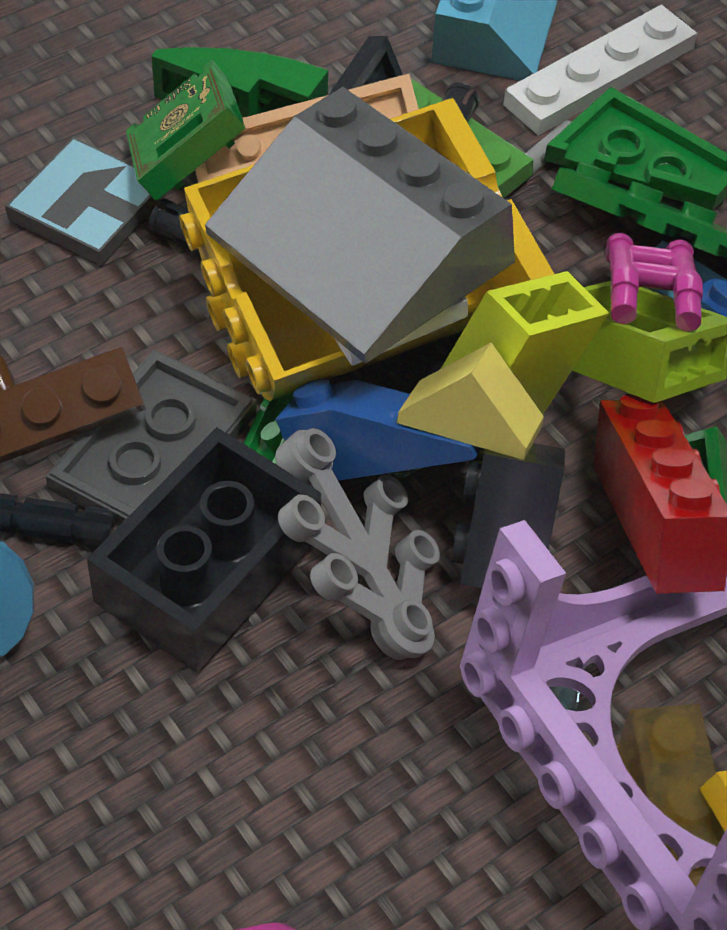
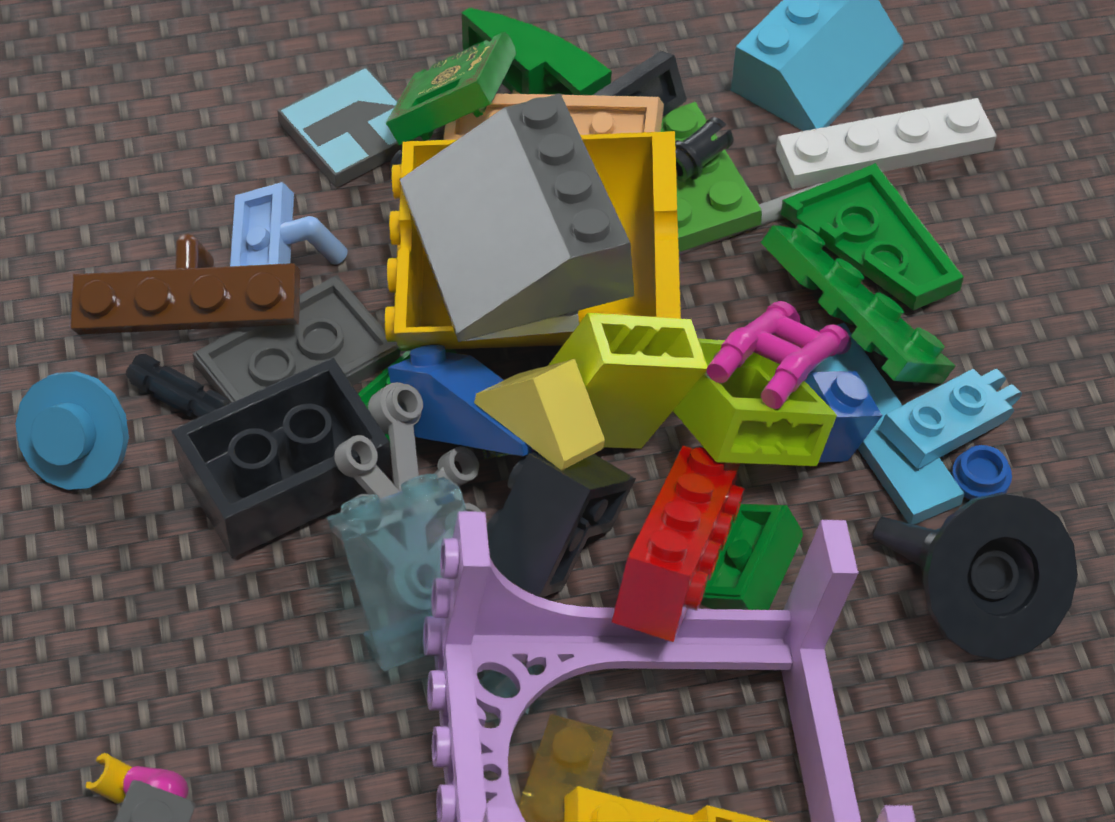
camera: 25 degrees right, 0 degrees up
none -> light blue plate [230,182,347,266]
none -> clear light blue panel [327,474,467,671]

